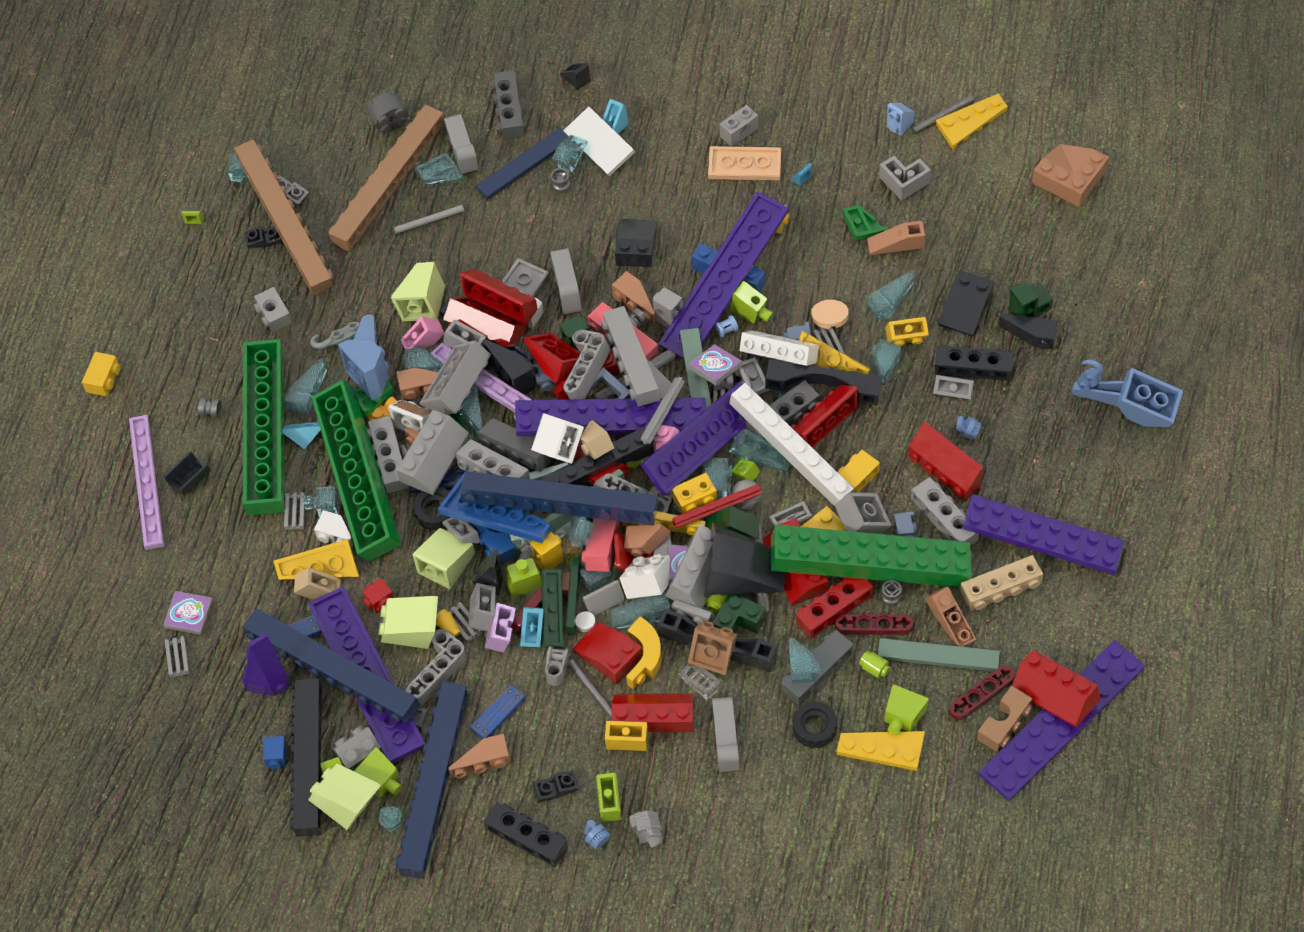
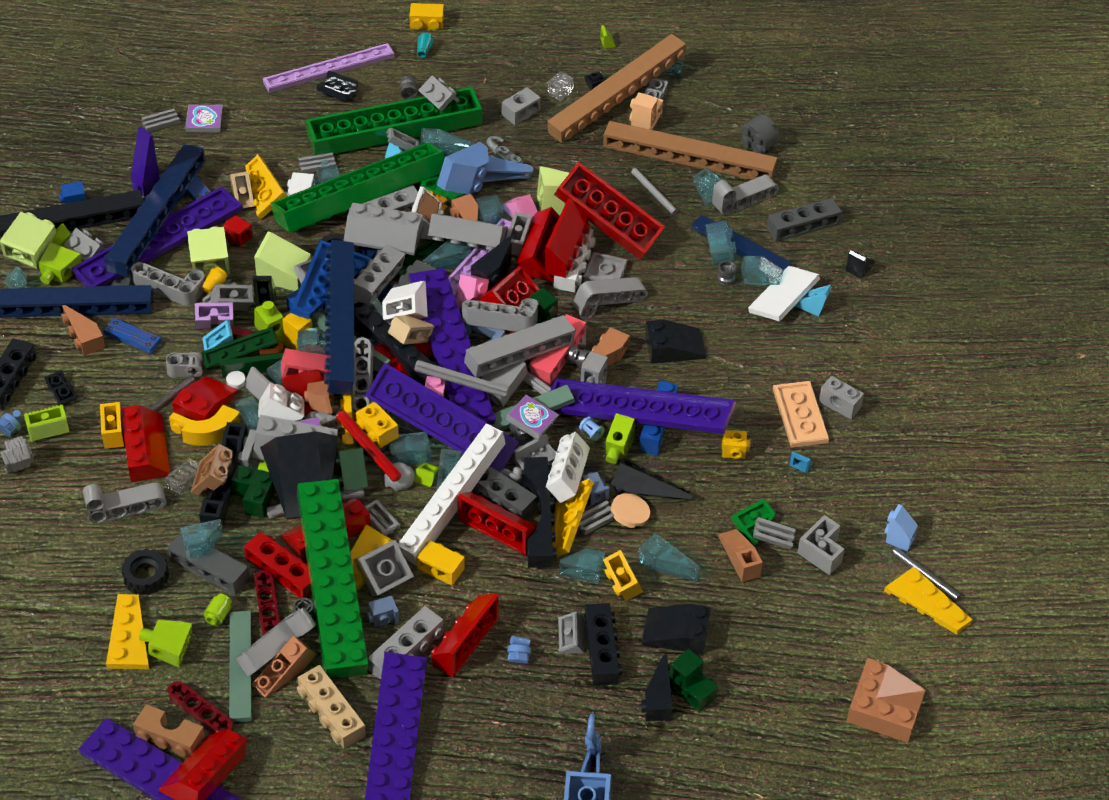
camera: 70 degrees right, 10 degrees down
none -> light grey beam [235,607,316,676]
none -> light grey tile [387,128,420,150]
none -> teal cone [417,32,434,58]
none -> light grey bracket [418,75,459,112]
none -> bright pink slope [456,274,489,312]
none -> light grey arm [501,467,524,482]
none -> clear brick [548,71,574,101]
none -> red brick [554,161,665,260]
none -> black wedge [611,458,693,499]
none -> light nougat brick [629,92,663,130]
none -> clear light blue brick [705,220,737,264]
none -> light grey tile [753,517,796,549]

